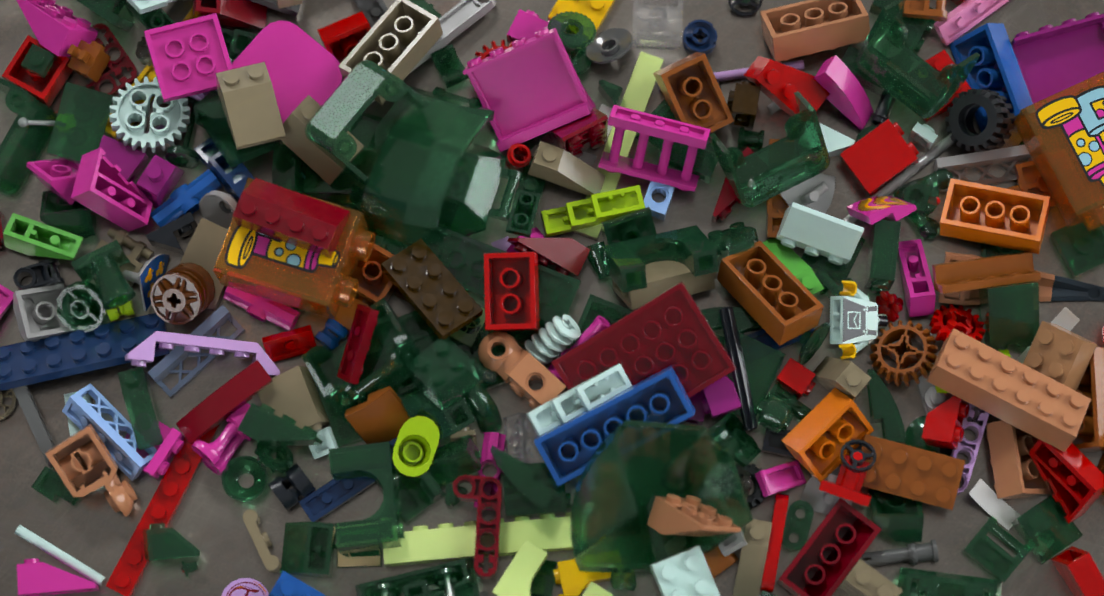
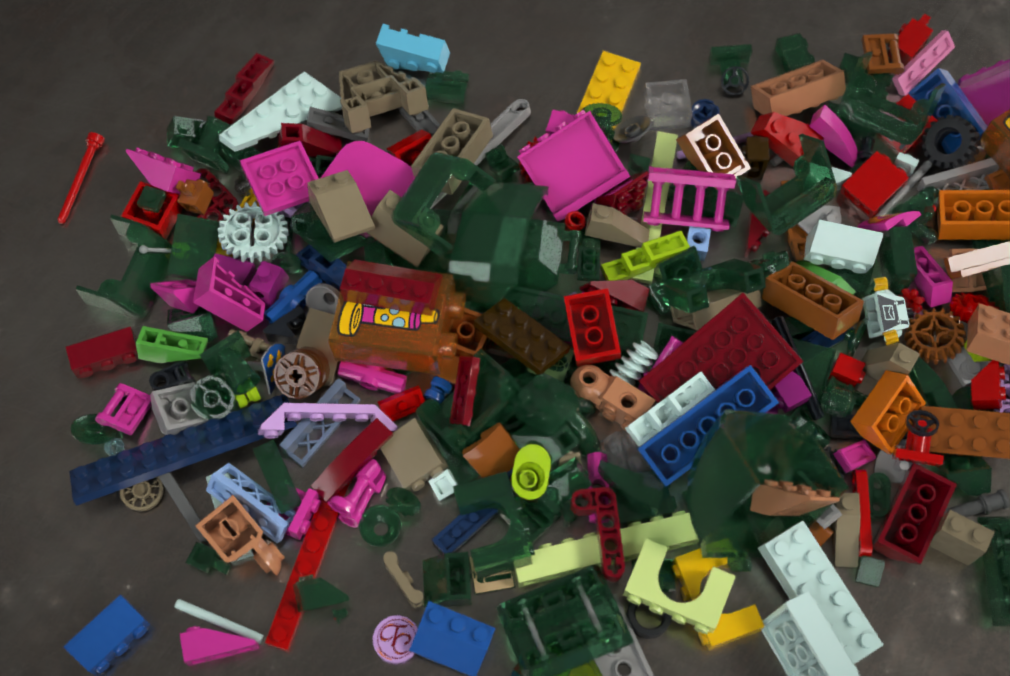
camera: 10 degrees left, 10 degrees down
clear green slope [237,403,323,446] -> none
black wheel [268,463,316,510] -> none
clear green bush [737,127,765,152] -> none

